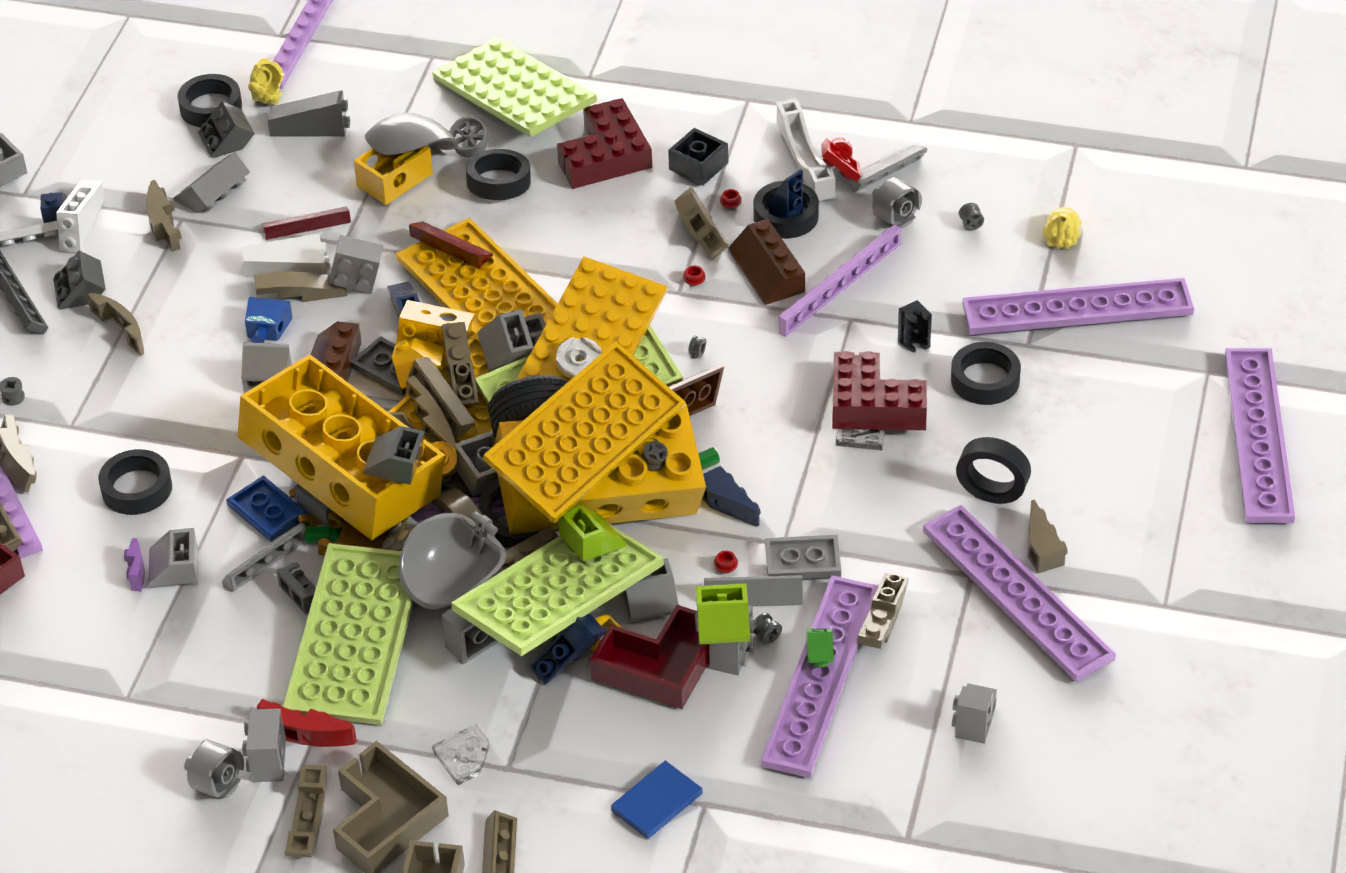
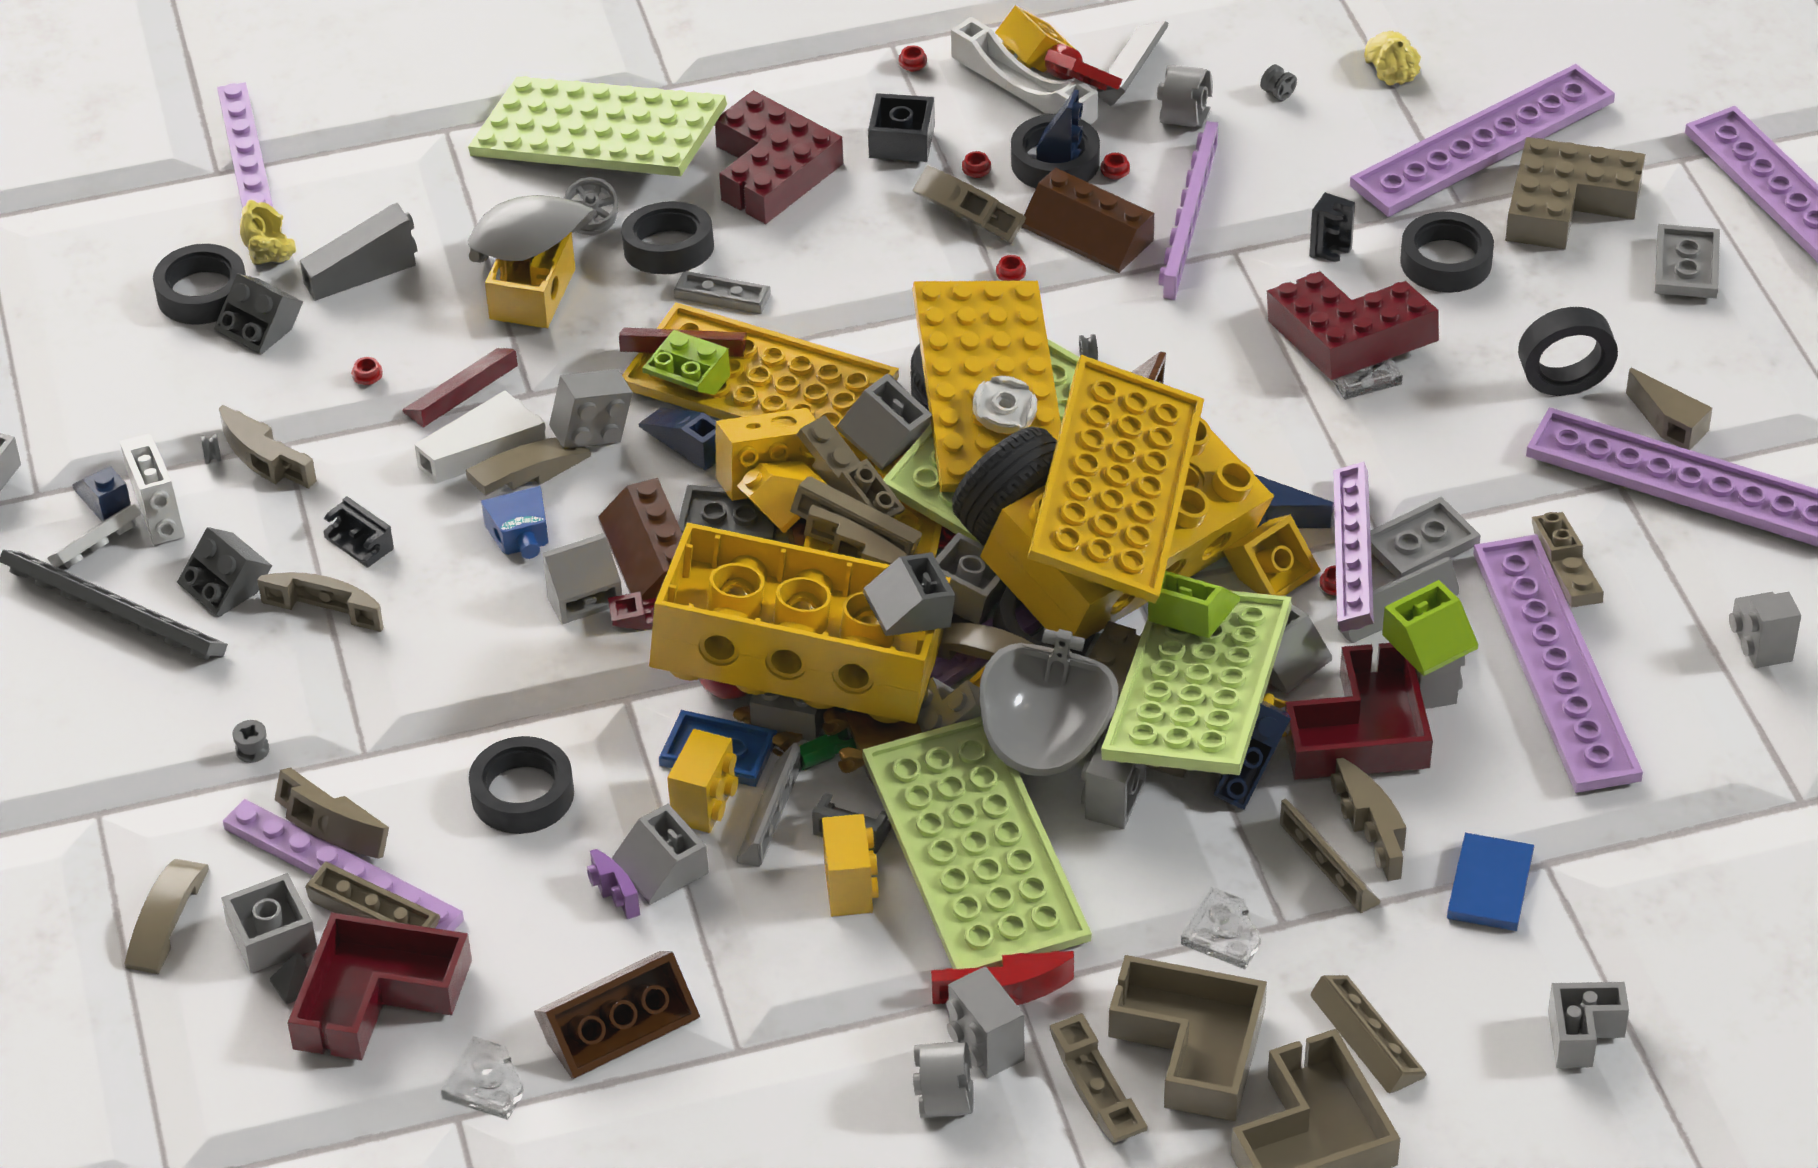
camera: 30 degrees left, 0 degrees up
light grey slope [173,152,250,213] -> none
dark grey wheel [642,441,668,471] -> none
bright green slope [806,628,834,667] -> none
none -> dark grey bush [201,434,221,464]
none -> black hinge [323,496,394,568]
none -> red plate [351,357,383,385]
none -> reddish brown slope [534,951,700,1079]
none -> lime slope [642,330,730,395]
none -> yellow brick [667,728,738,833]
none -> light grey tile [674,271,771,314]
none -> yellow brick [822,814,879,917]
none -> red plate [898,45,927,72]
none -> yellow slope [995,5,1075,72]
none -> red plate [1100,152,1130,180]
none -> yellow slope [1223,514,1321,596]
none -> dark tan slope [1280,798,1381,913]
none -> dark tan slope [1331,758,1406,881]
none -> lavender plate [1333,462,1374,632]
none -> dark tan piece [1505,137,1646,250]
none -> light grey plate [1655,224,1720,298]

